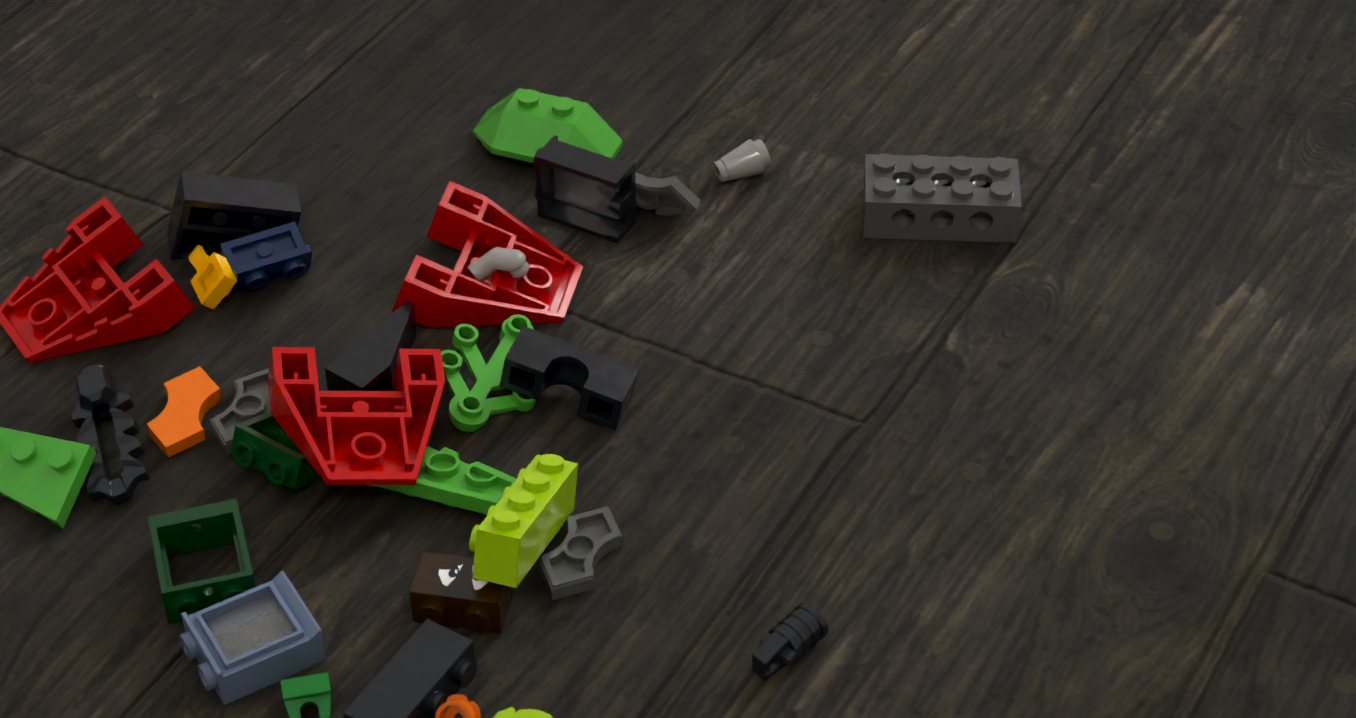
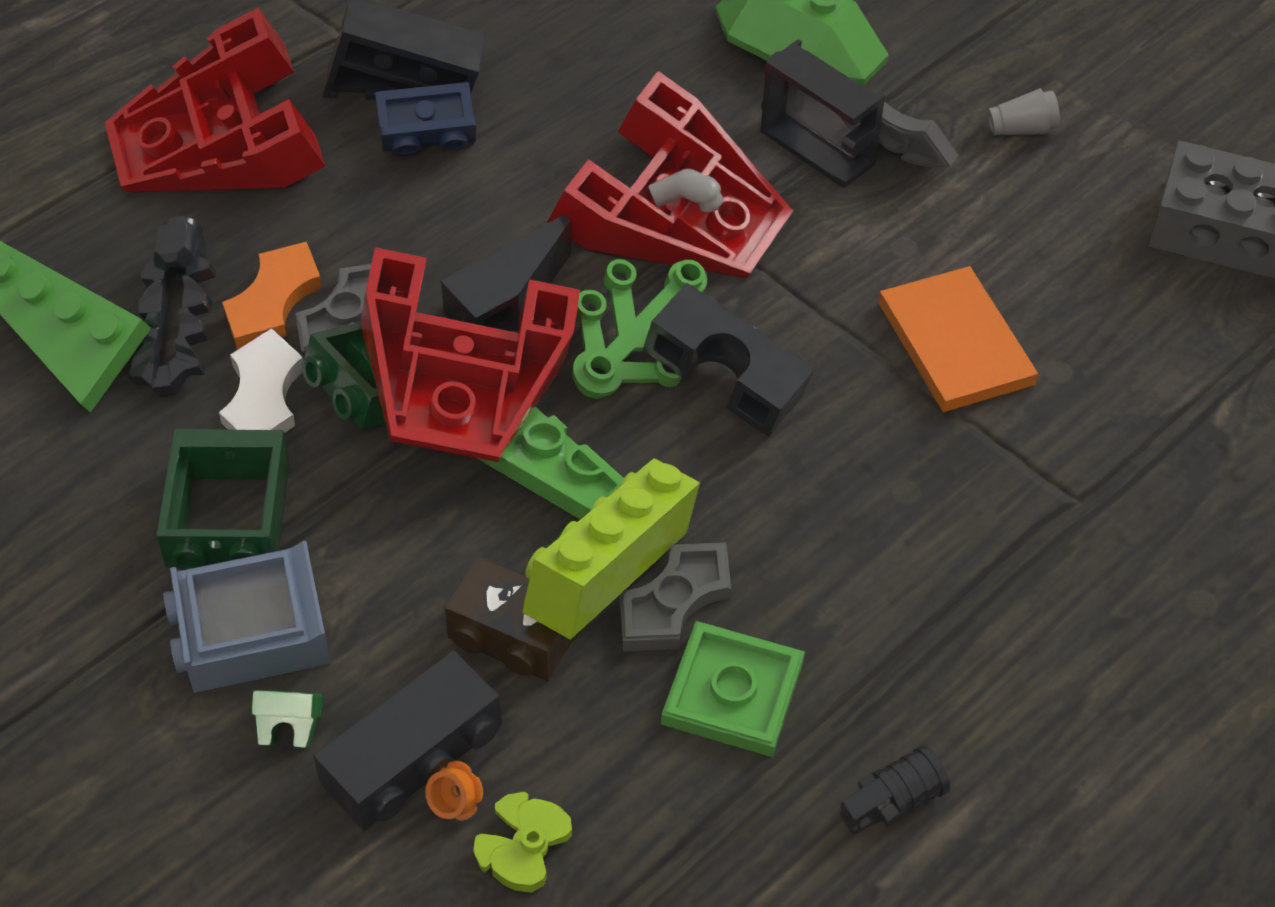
camera: 15 degrees right, 10 degrees up
yellow plate [188,245,237,310] -> none
none -> white tile [219,328,304,433]
none -> bright green tile [661,621,805,757]
none -> orange tile [878,266,1039,412]

